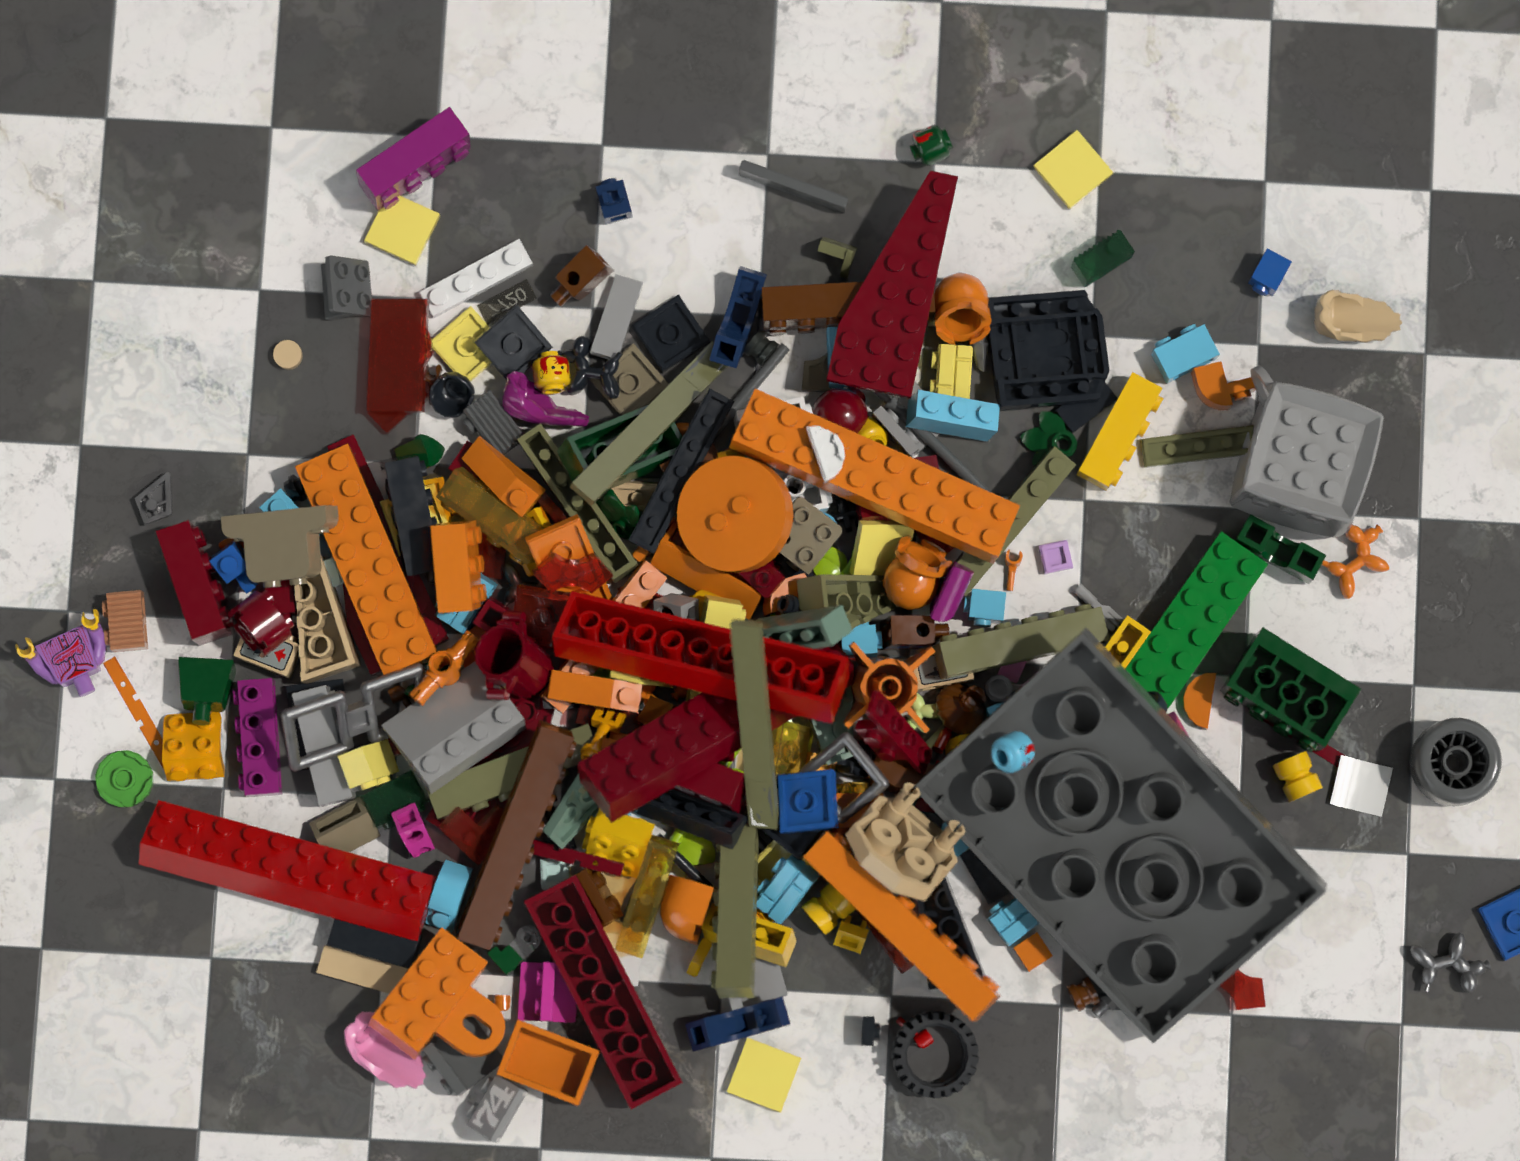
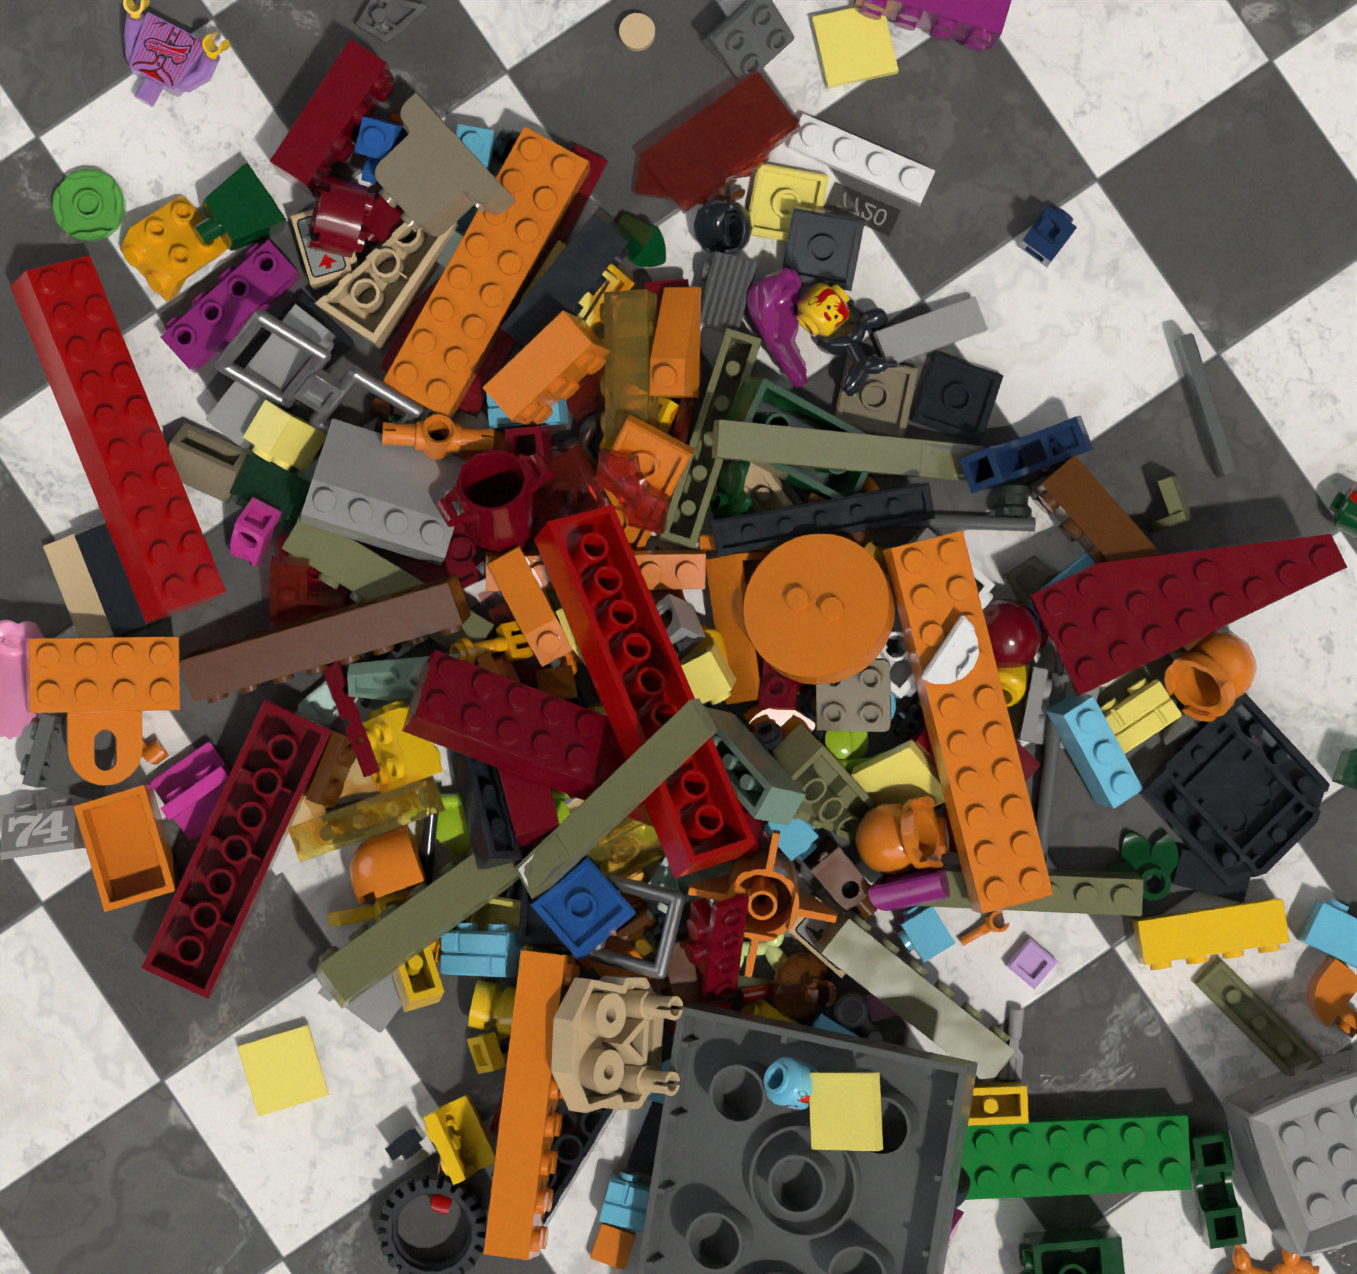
camera: 55 degrees right, 5 degrees up
nougat brick [102,590,148,652] -> none
orange piece [103,656,164,770] -> none
medium azure brick [425,860,473,933] -> none
leg [487,926,542,976] -> none
reddish brown torso [550,245,614,307] -> none
dark blue arch [685,996,791,1052] -> none
orange tile [1183,673,1216,730] -> none
none -> yellow bracket [423,1095,496,1185]
none -> reddish brown slope [616,902,659,942]
none -> light yellow tile [809,1072,883,1151]

